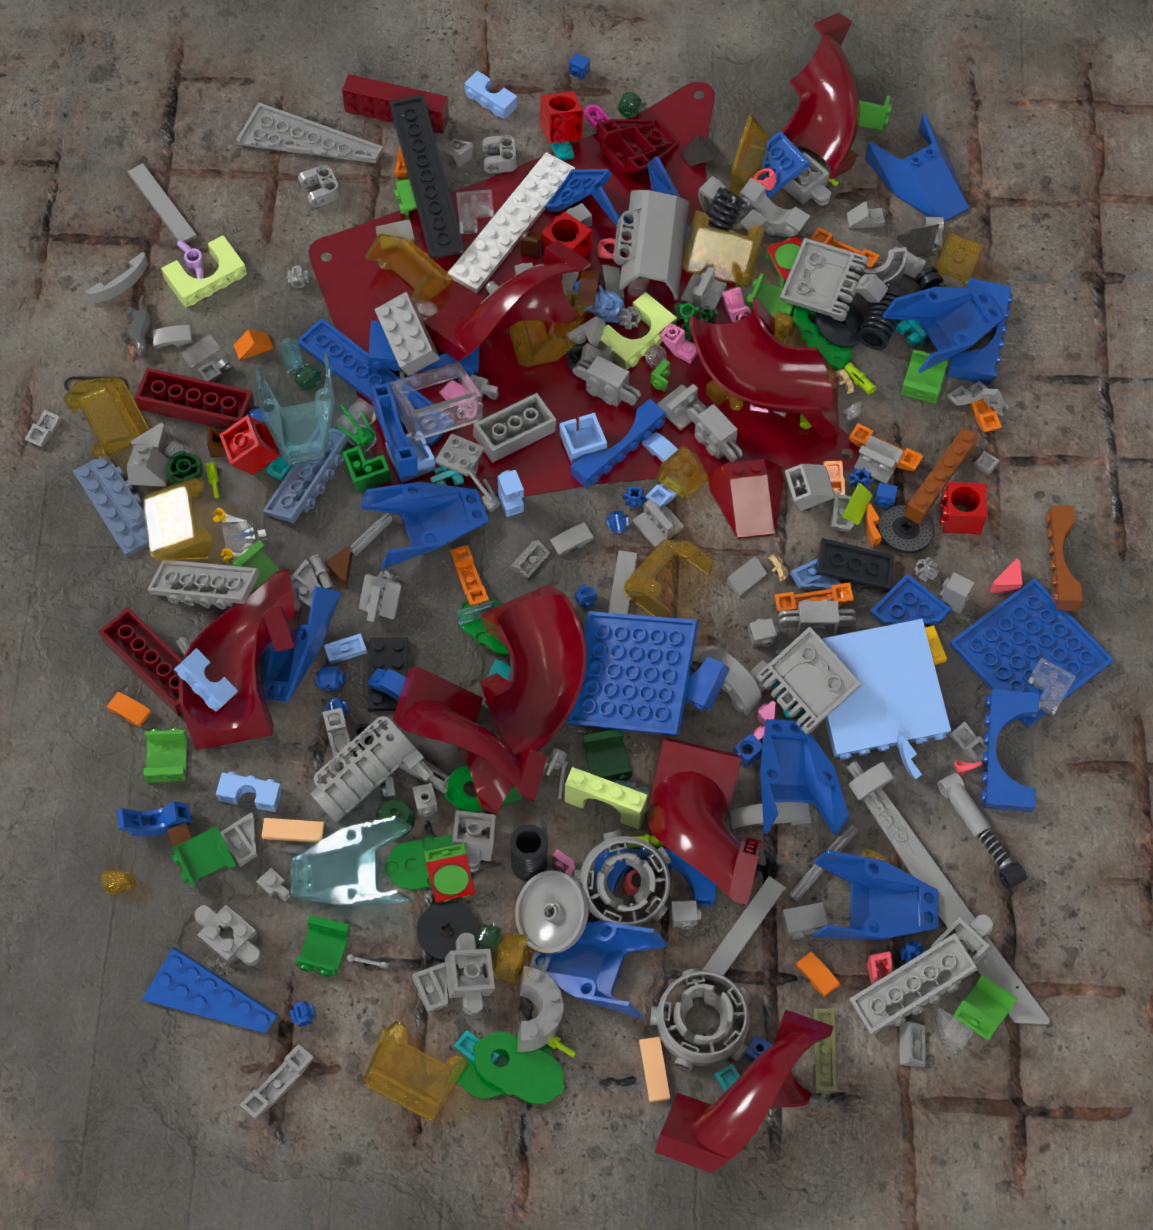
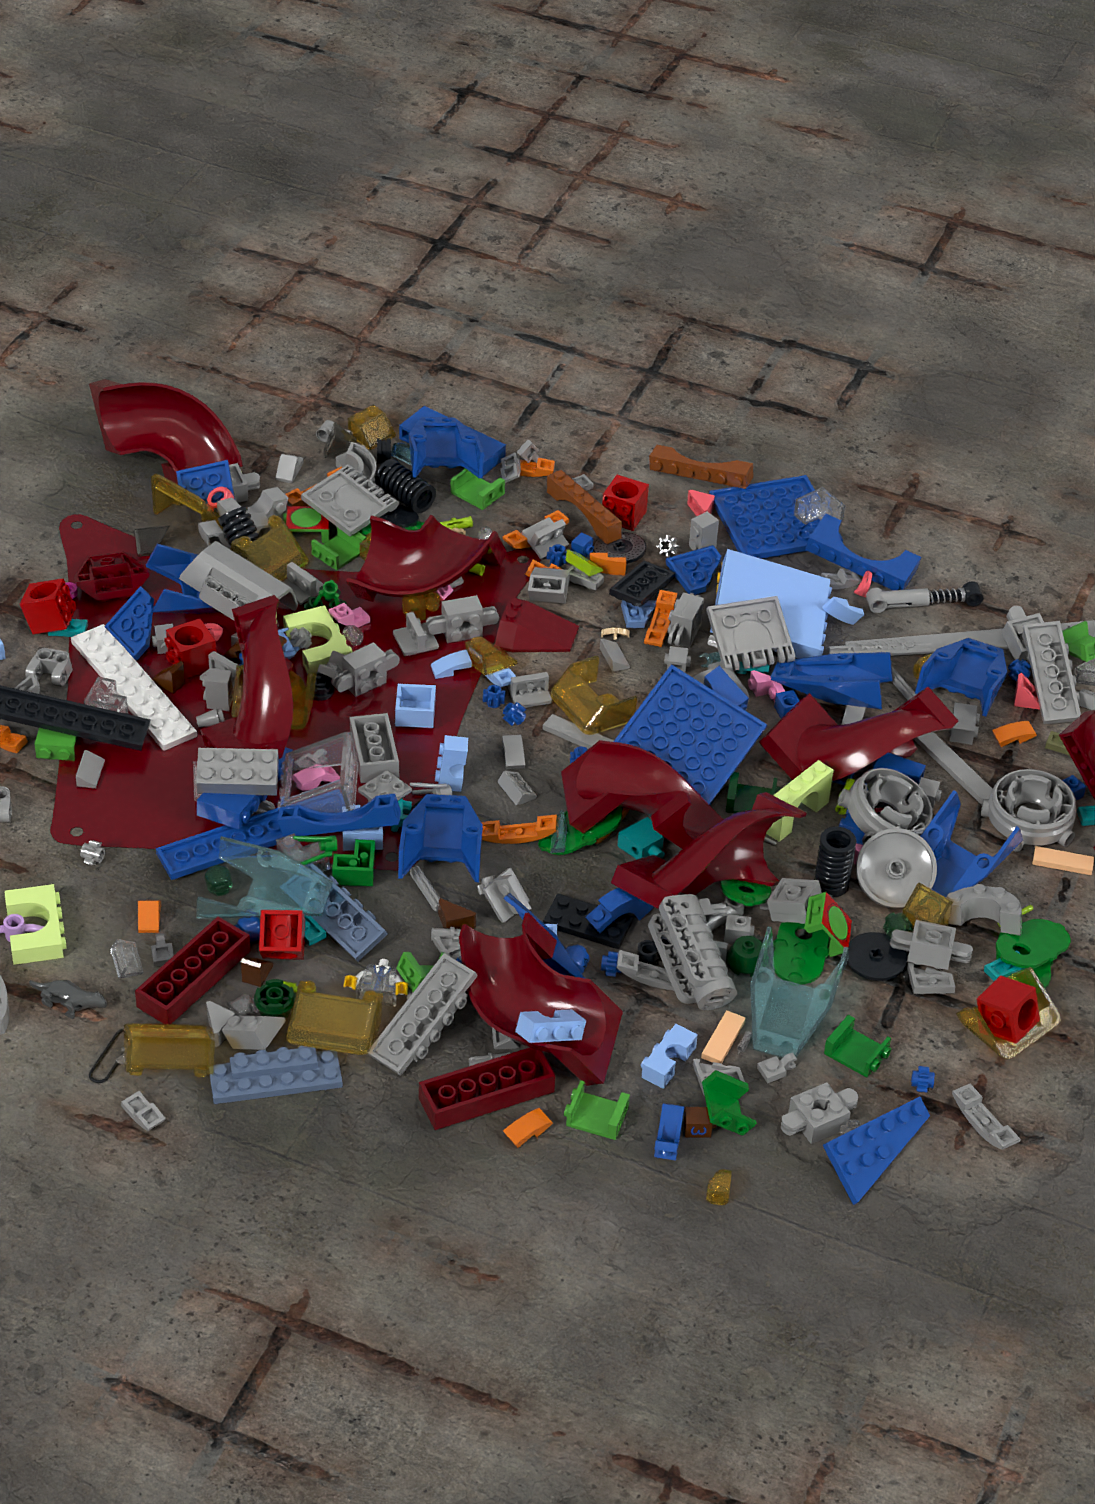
camera: 70 degrees left, 20 degrees down
light grey slope [153,325,193,349] -> none
clear light blue hips [279,338,304,373] -> none
light grey hinge [347,954,389,969] -> none
clear yellow windscreen [365,234,453,303] -> none
light grey slope [567,316,606,348] -> none
blue arch [571,399,666,489] -> none
clear green head [618,92,642,118] -> none
bright green bracket [650,359,670,392] -> none
bright pink slope [722,287,751,323] -> none
light grey slope [848,762,895,801] -> none
light grey brick [855,274,889,302] -> none
blue windscreen [865,113,969,223] -> none
teal hips [896,320,927,347] -> none
none -> red brick [977,975,1040,1044]

